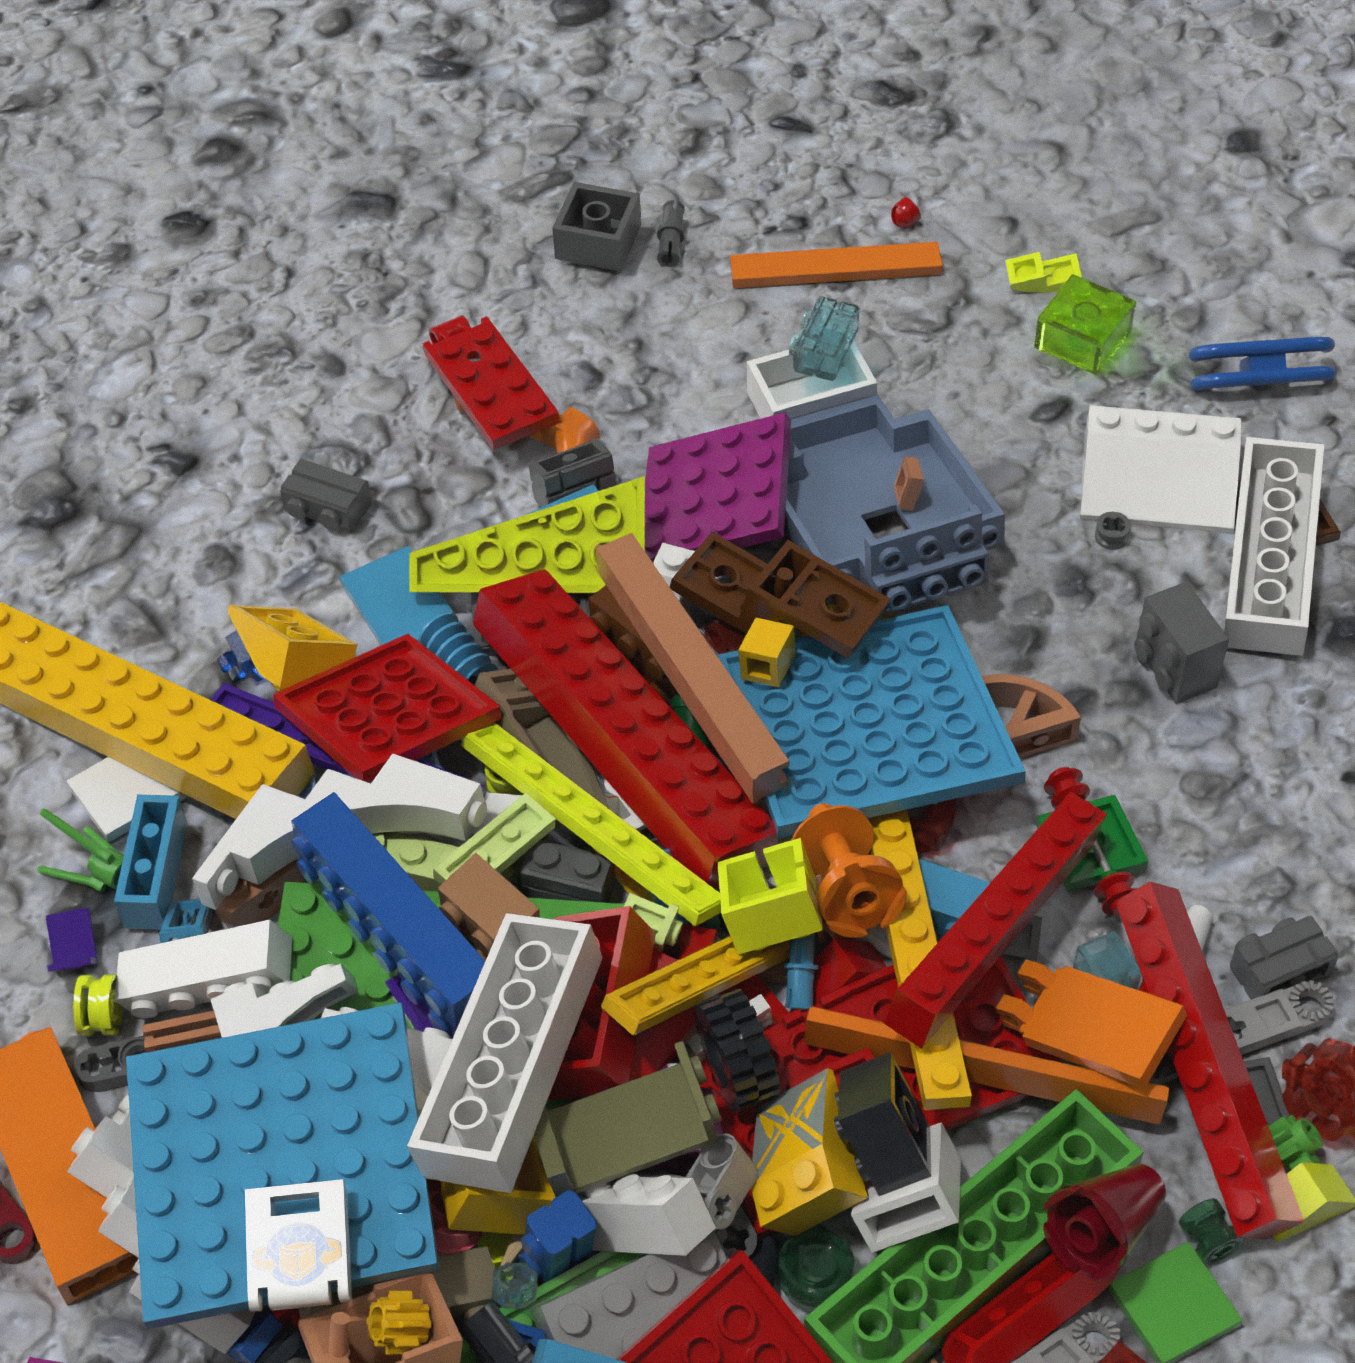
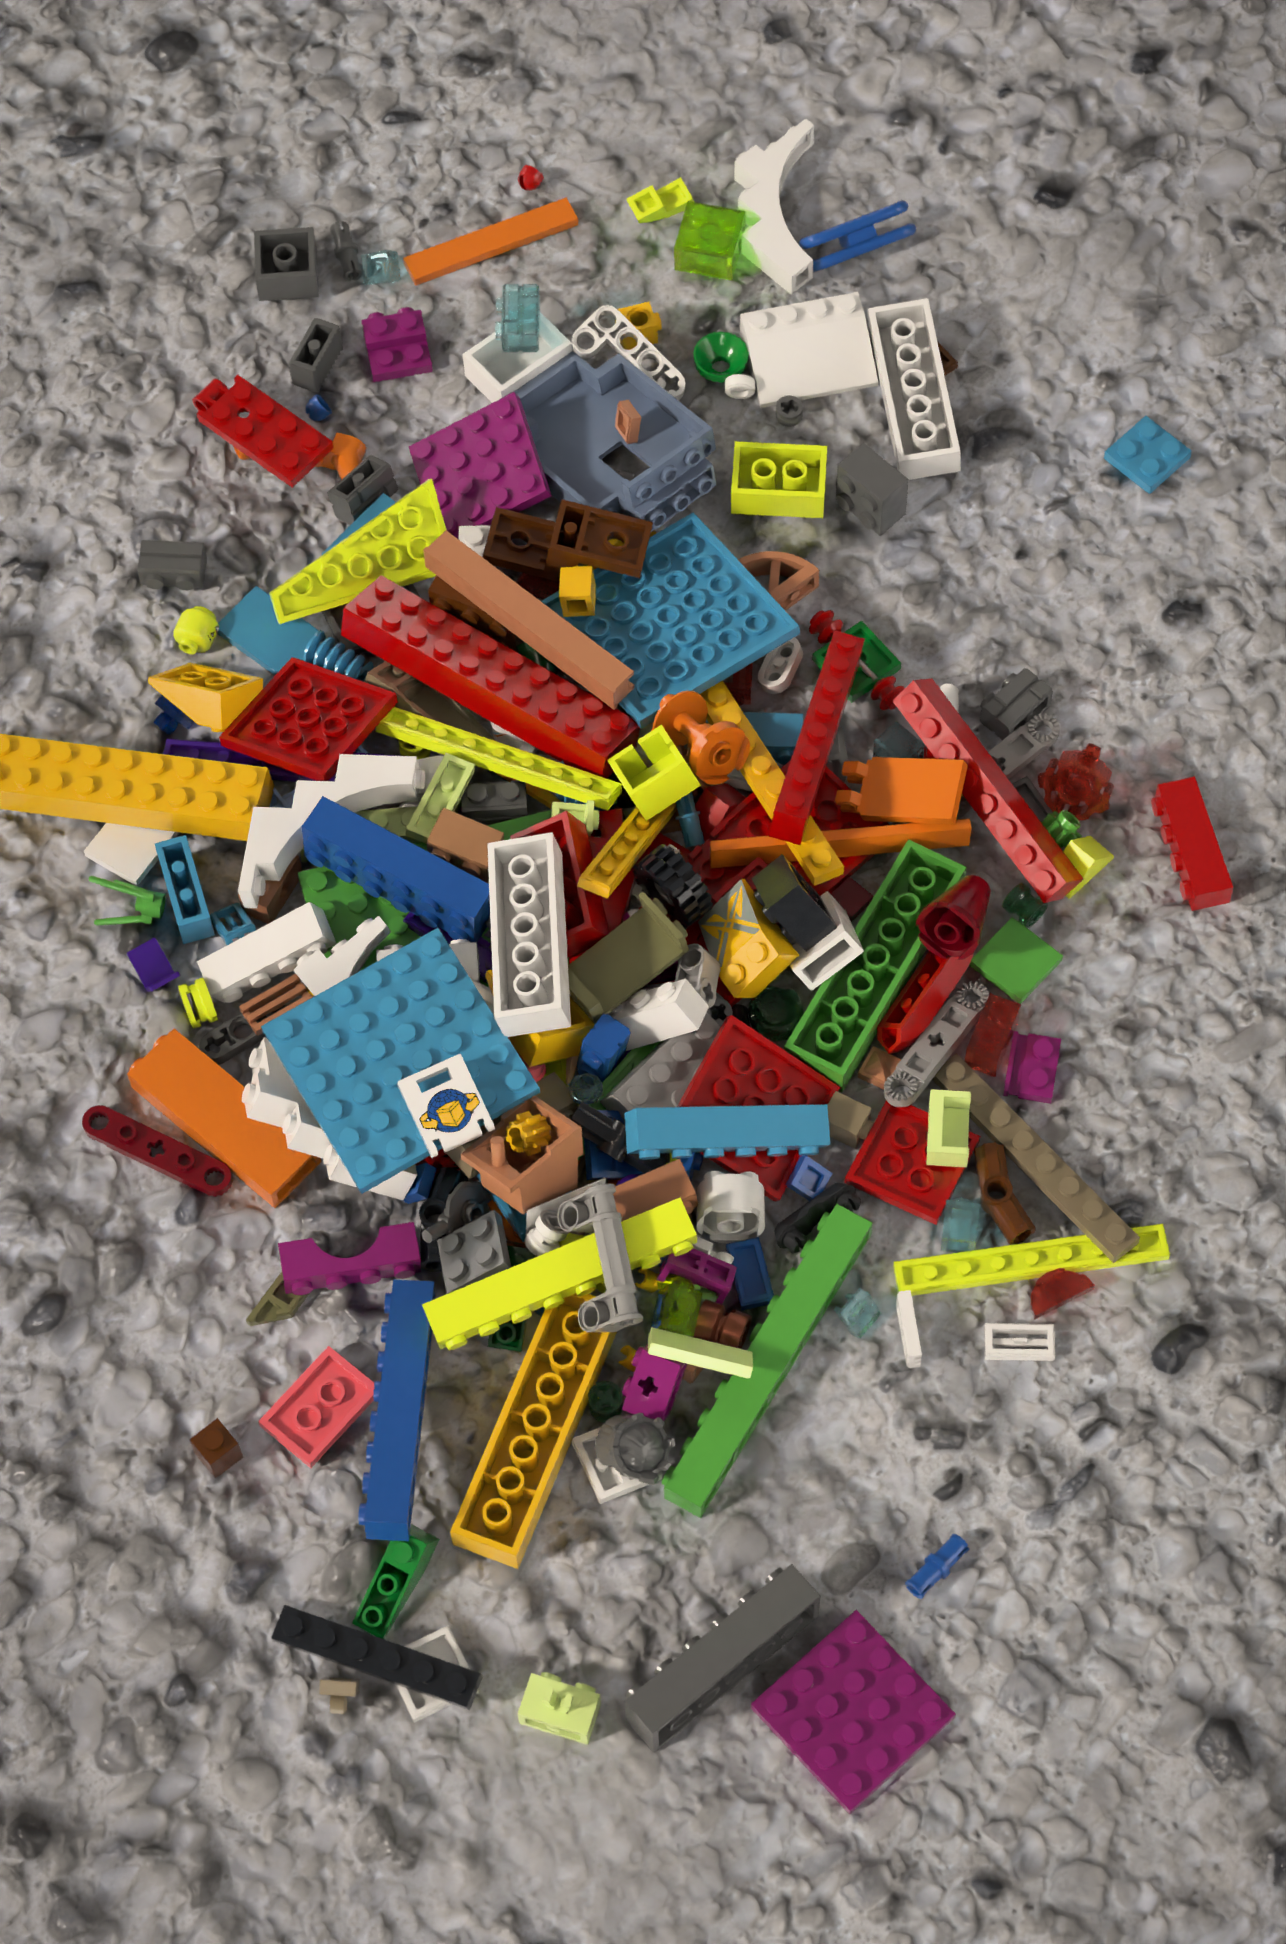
camera: 20 degrees left, 10 degrees up
none -> neon yellow head [173,606,219,655]
none -> dark grey brick [288,318,343,393]
none -> blue hinge [305,394,332,421]
none -> clear light blue slope [361,250,401,285]
none -> magenta plate [361,307,433,382]
none -> white beam [572,305,686,400]
none -> yellow brick [615,302,662,350]
none -> green piece [693,332,749,382]
none -> white tile [725,374,755,399]
none -> neon yellow brick [731,441,827,518]
none -> white arch [734,119,814,295]
none -> white plate [758,637,803,694]
none -> dark red tile [831,876,873,922]

